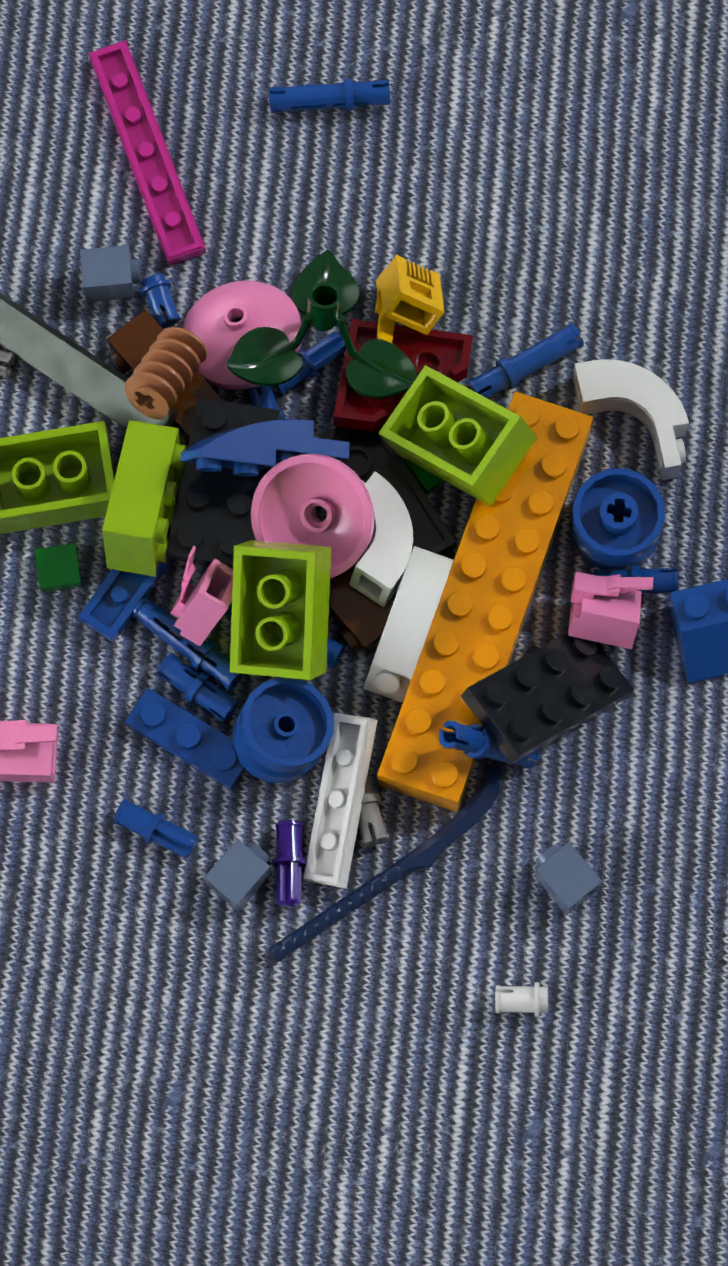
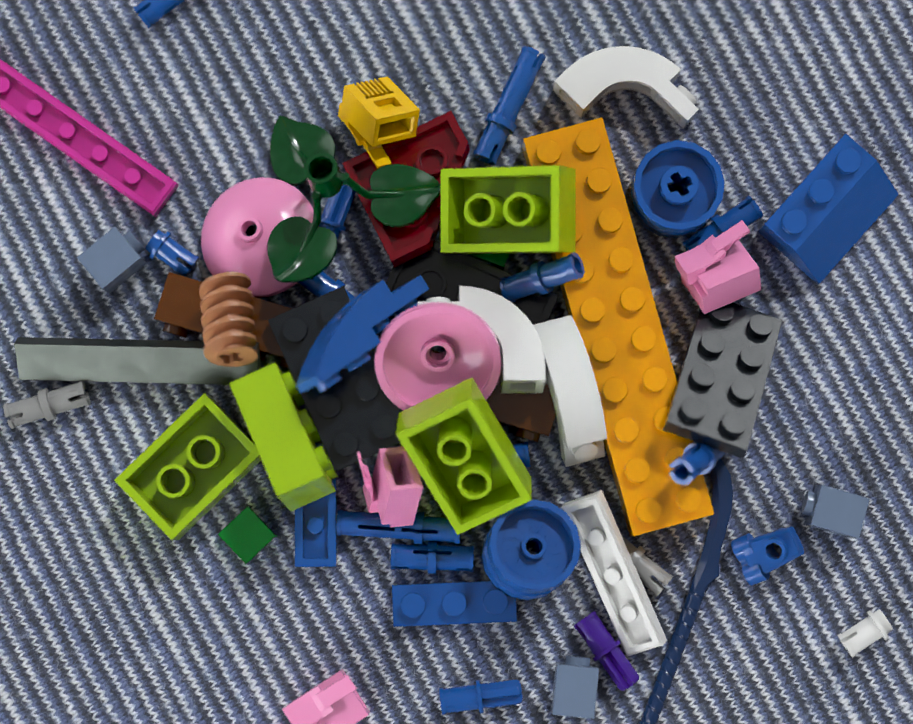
camera: 35 degrees left, 10 degrees up
none -> blue pin [500,252,585,303]
none -> blue plate [731,526,804,586]

